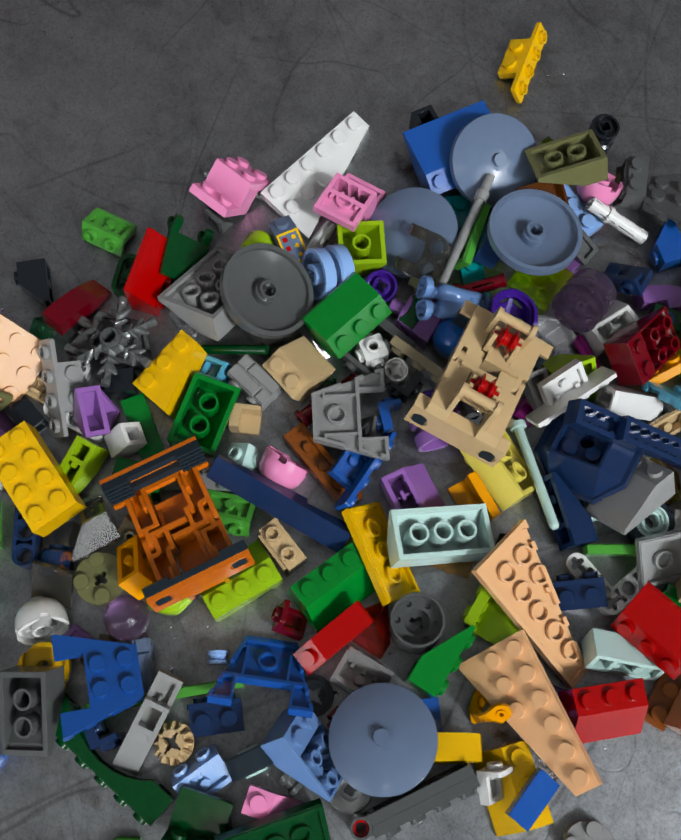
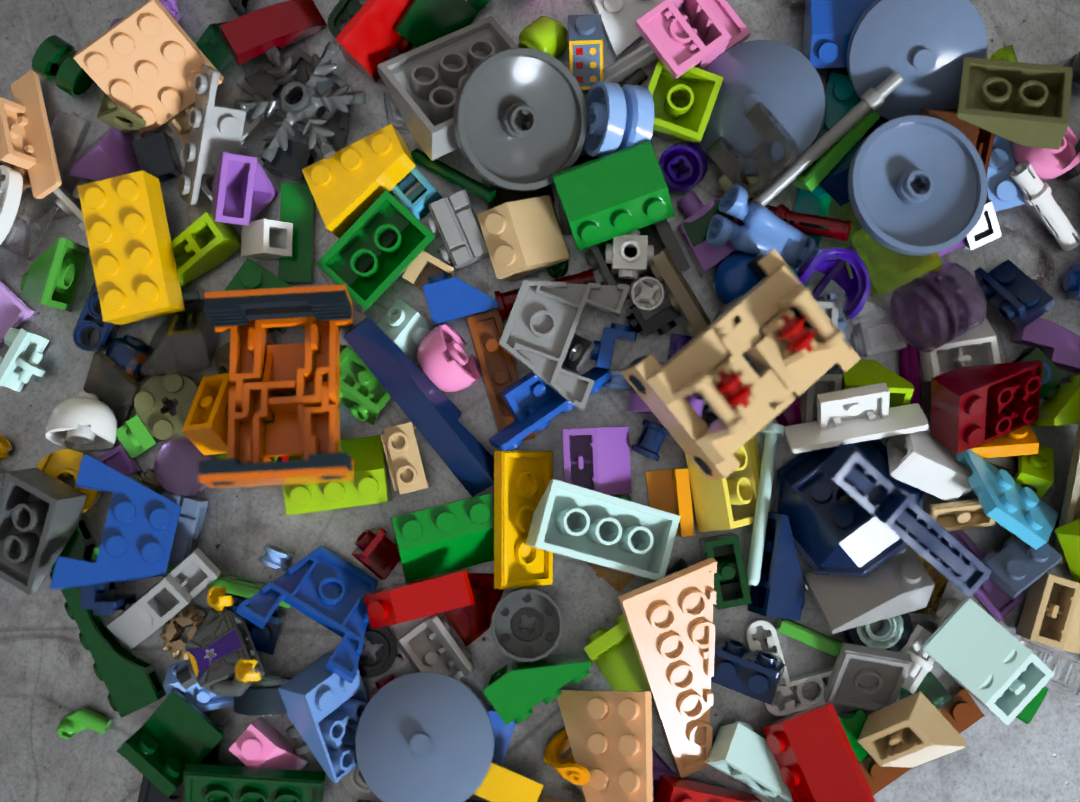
camera: 30 degrees right, 15 degrees up
none -> bright green bracket [116,414,162,458]
none -> torso [176,586,265,697]
none -> blue slope [423,273,499,325]
none -> light blue bush [604,371,634,390]
none -> dark blue bush [631,419,670,461]
none -> dark green brick [700,533,752,610]

